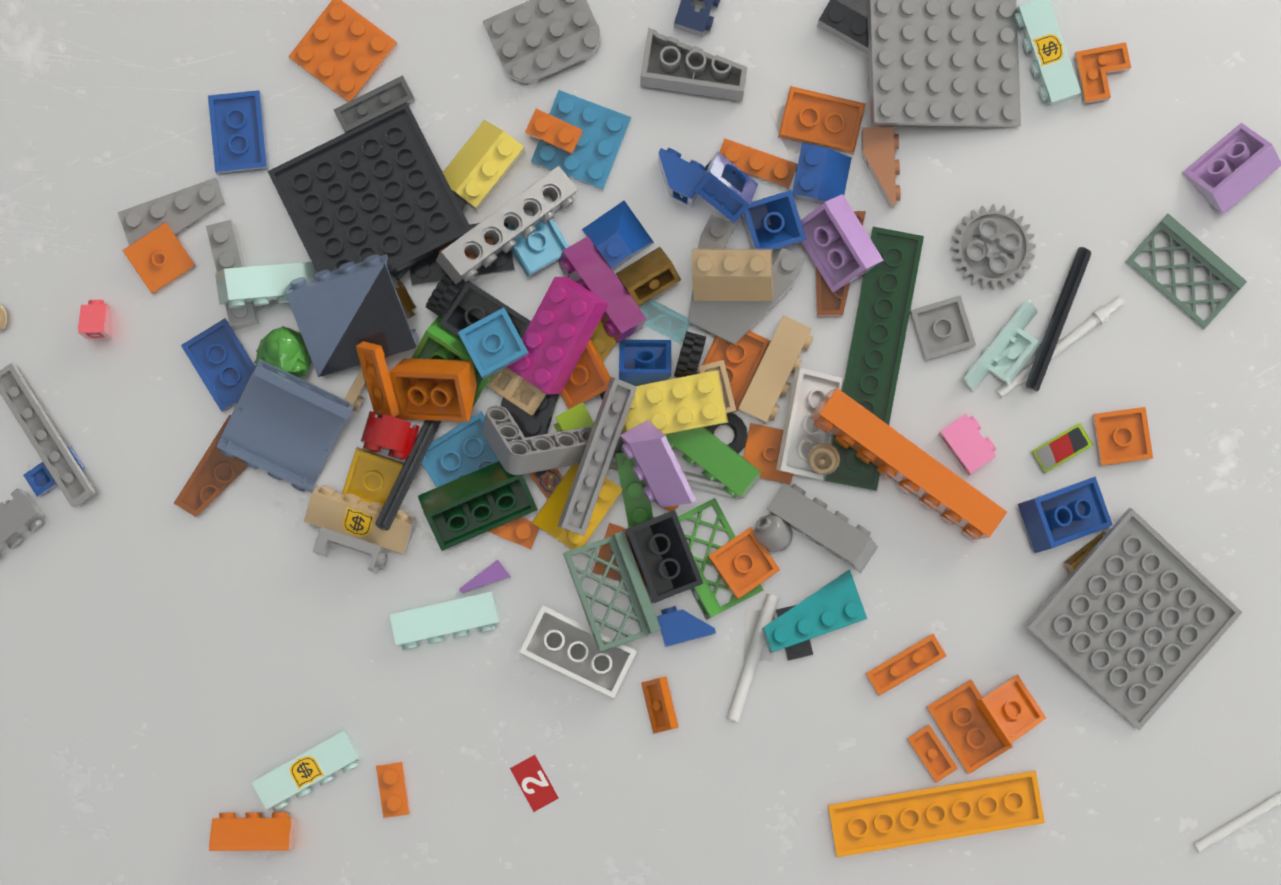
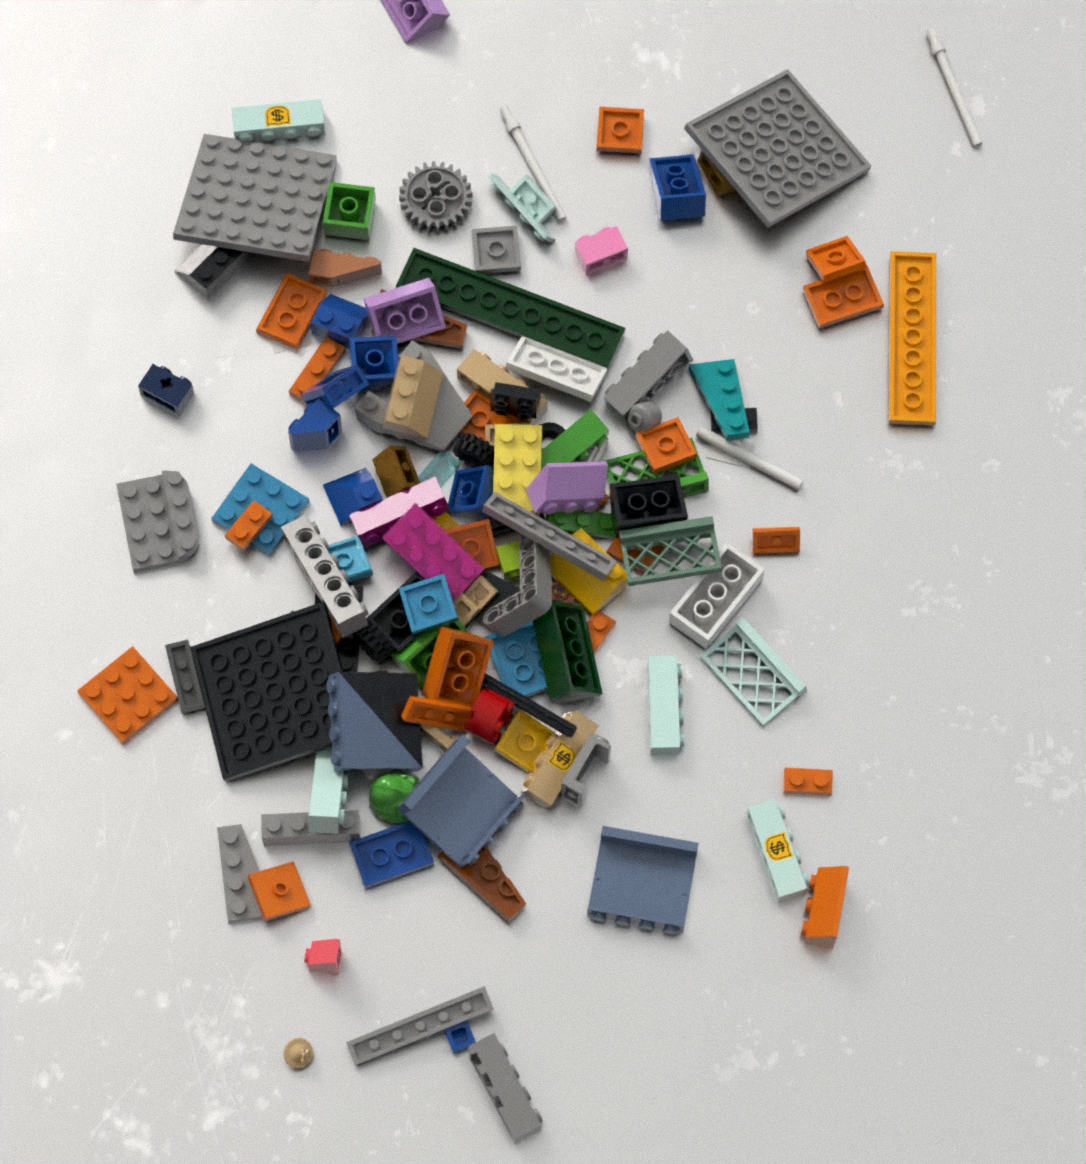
camera: 80 degrees left, 15 degrees down
blue plate [208,90,268,174] -> none
light yellow slope [443,120,525,212] -> none
medium lavender piece [459,560,511,594] -> none
red sticker [510,755,559,812] -> none
light grey wedge [640,27,747,101] -> none
blue slope [657,606,716,647] -> none
orange plate [743,423,793,485] -> none
tan hat [807,443,840,475] -> none
orange brick [810,388,1007,540] -> none
orange plate [865,633,947,696] -> none
orange plate [907,724,958,783] -> none
black axle [1026,247,1091,392] -> none
slope [1032,423,1093,473] -> none
orange plate [1074,42,1131,104] -> none
sand green fence [1126,213,1247,328] -> none
none -> bright green brick [323,182,376,240]
none -> black bracket [490,382,541,419]
none -> sand blue panel [587,826,699,935]
none -> light aqua fence [701,617,807,727]

